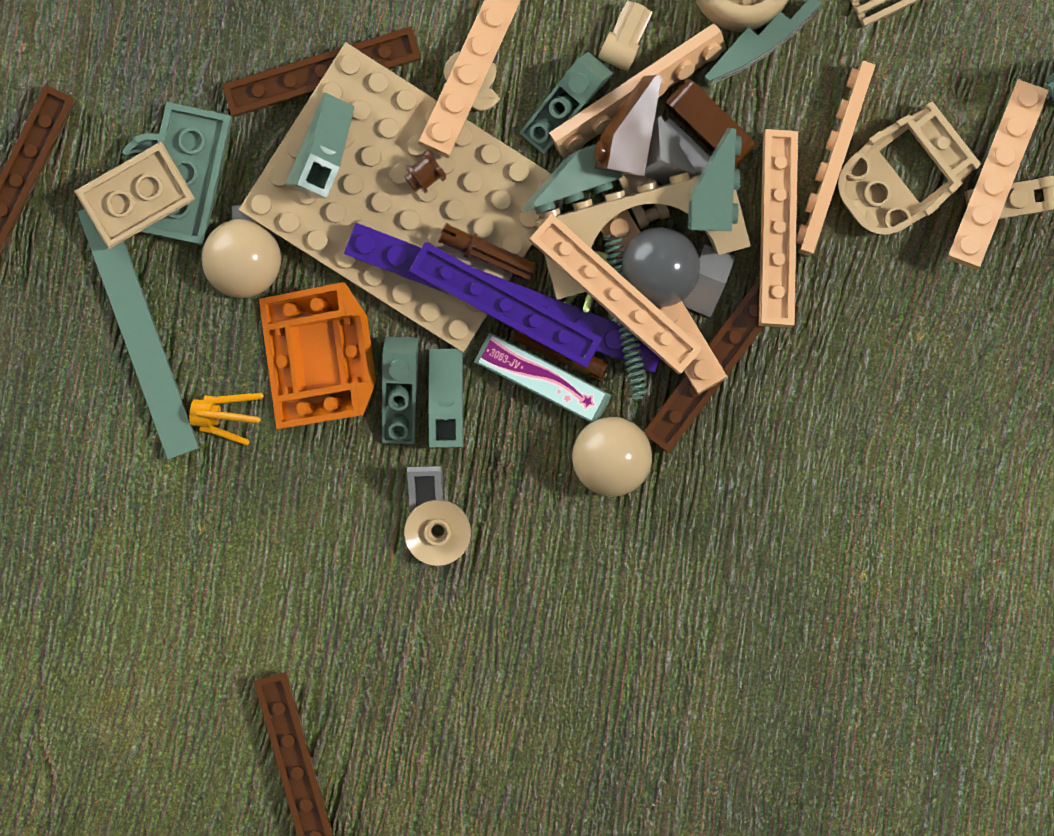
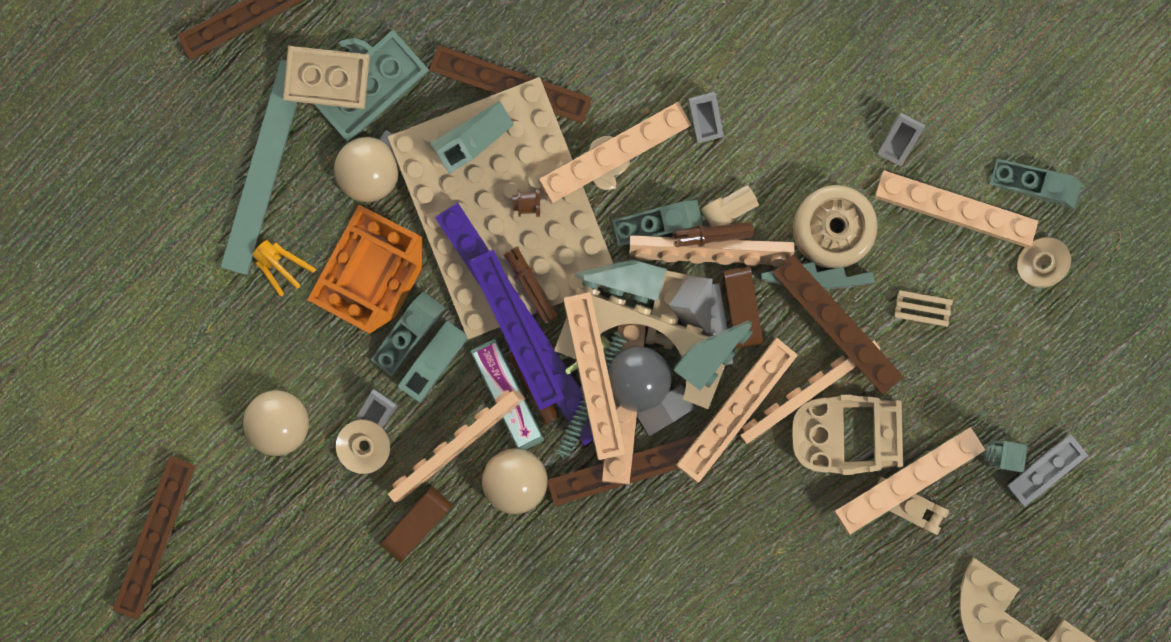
camera: 35 degrees right, 0 degrees up
slope [594,75,662,176] -> none
none -> tan piece [243,390,309,456]
none -> reddish brown beam [380,487,453,563]
none -> light nougat plate [388,390,525,503]
none -> reddish brown axle [673,222,754,248]
none -> reddish brown plate [772,255,904,395]

